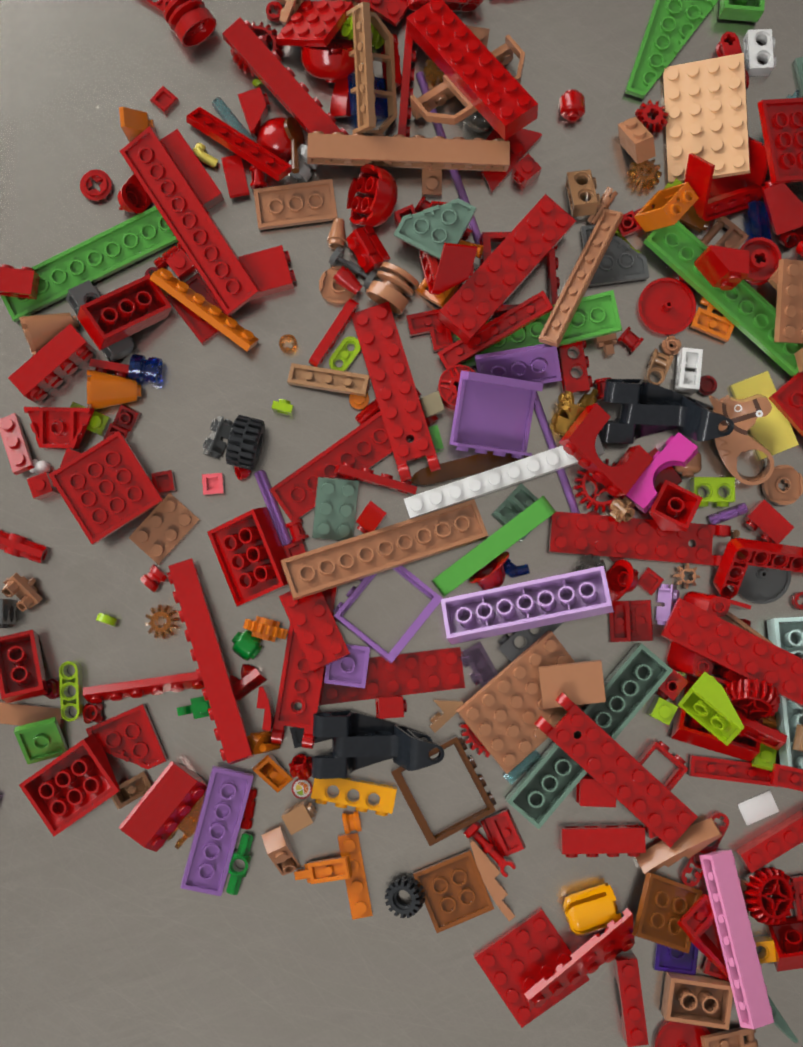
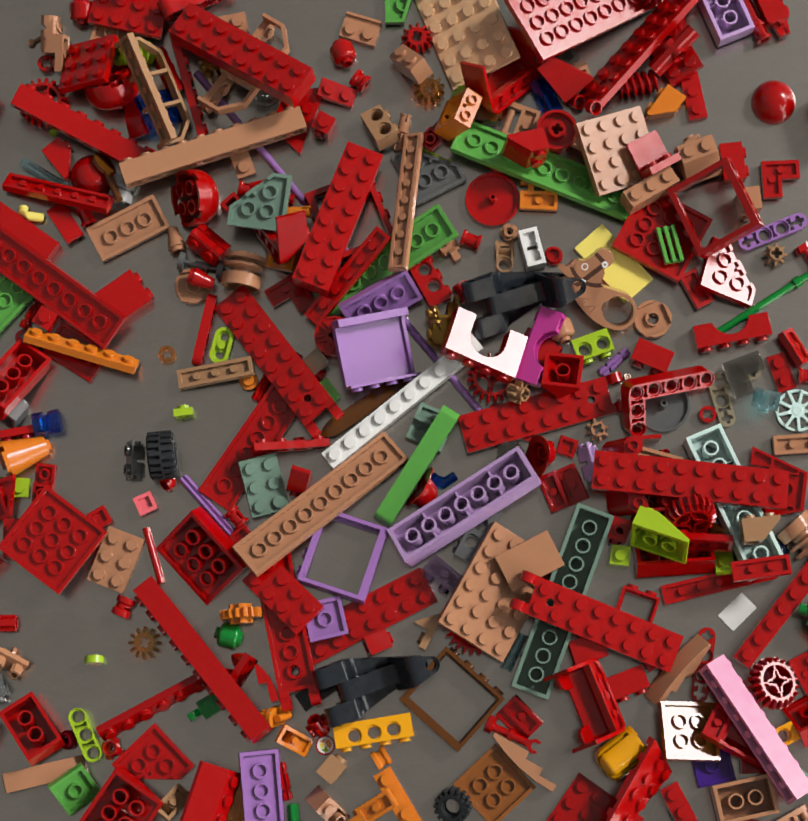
camera: 20 degrees left, 5 degrees down
none -> red bar [142,527,165,585]
none -> red plate [316,77,357,109]
none -> nougat plate [339,11,382,48]
none -> red wheel [349,69,372,93]
none -> red windscreen [542,658,625,753]

